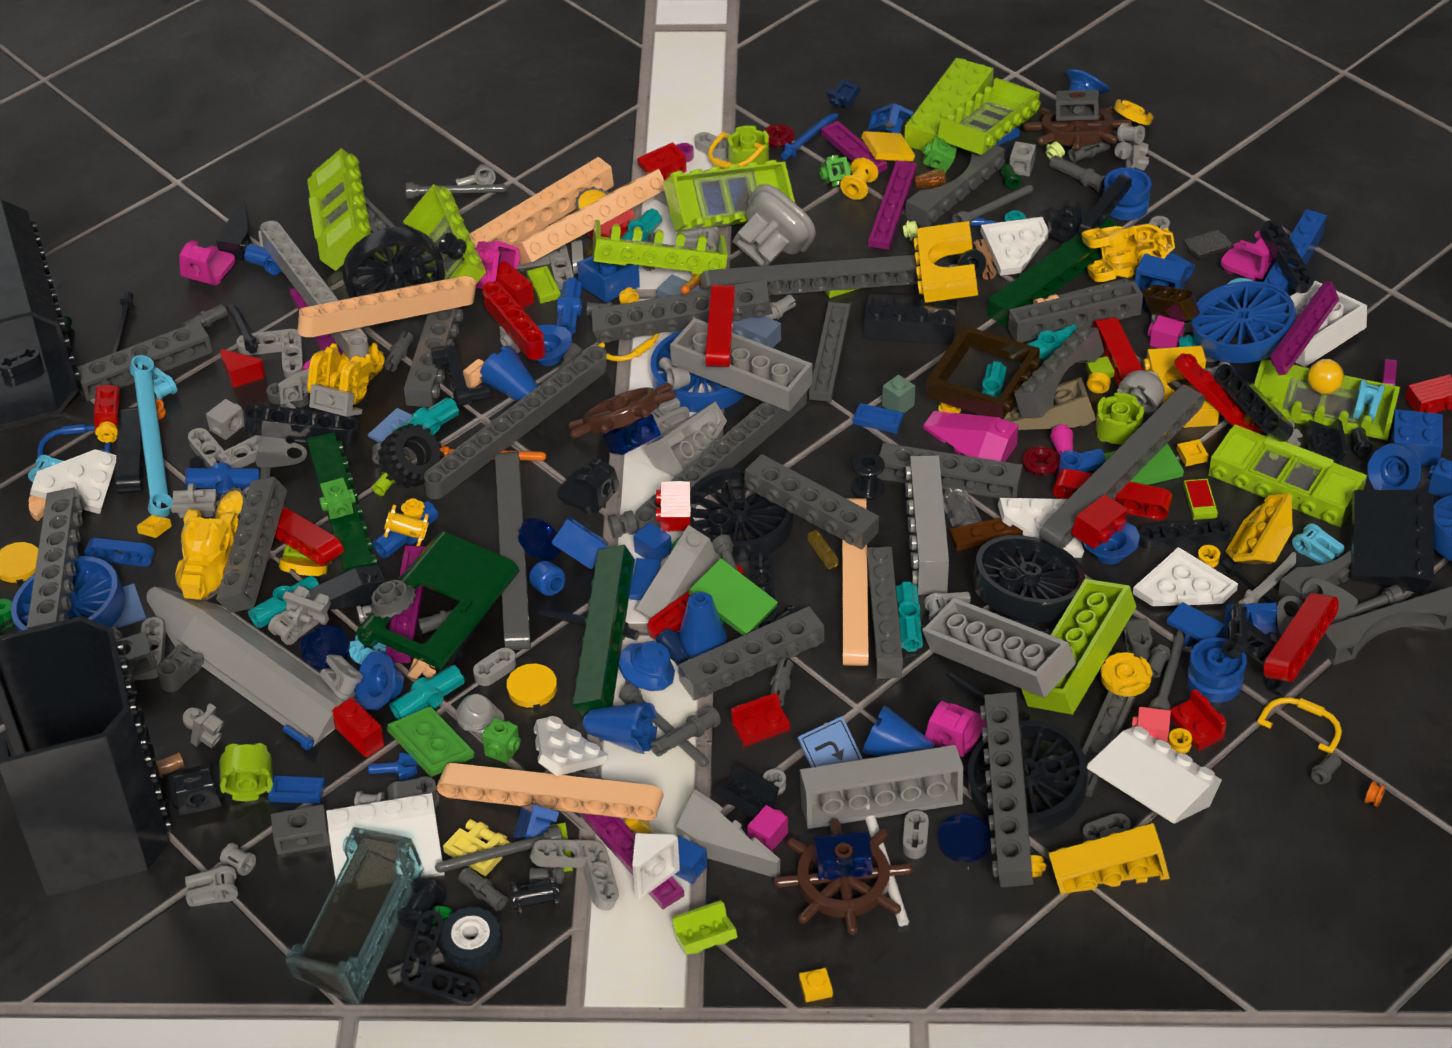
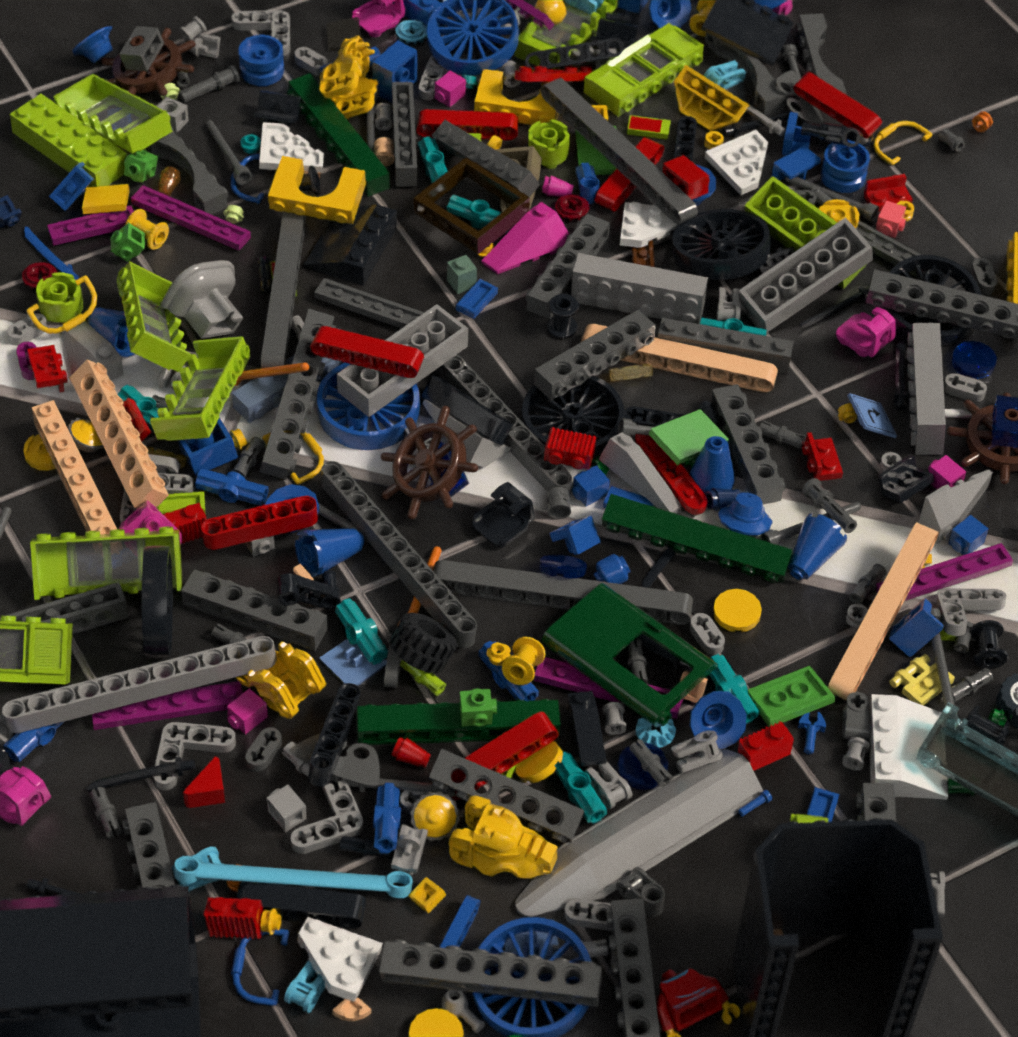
camera: 80 degrees left, 5 degrees up
light grey hips [182,703,224,748] -> none
light grey slope [278,369,309,405] -> none
light grey hips [283,586,331,628] -> none
light nougat beam [297,276,476,337] -> none
light grey panel [309,384,362,417] -> none
dark grey piece [370,580,416,619] -> none
black wheel [438,233,467,260] -> none
light grey hat [456,694,504,734] -> none
bright green brick [481,718,521,764] -> none
white plate [533,716,608,776] -> none
white slope [632,833,680,900] -> none
light grey bar [659,357,690,390] -> none
blue cone [862,705,935,757] -> none
dark green pin [1000,164,1021,189] -> none
black beam [1078,174,1132,236] -> none
white slope [1087,726,1222,824] -> none
yellow tile [1113,99,1154,125] -> none
light grey cylinder [1117,370,1165,415] -> none
dark brown beam [1142,285,1200,321] -> none
none -> light grey beam [232,11,290,56]
none -> red cone [392,737,431,768]
none -> black beam [421,375,513,445]
none -> dark grey pin [629,739,672,787]

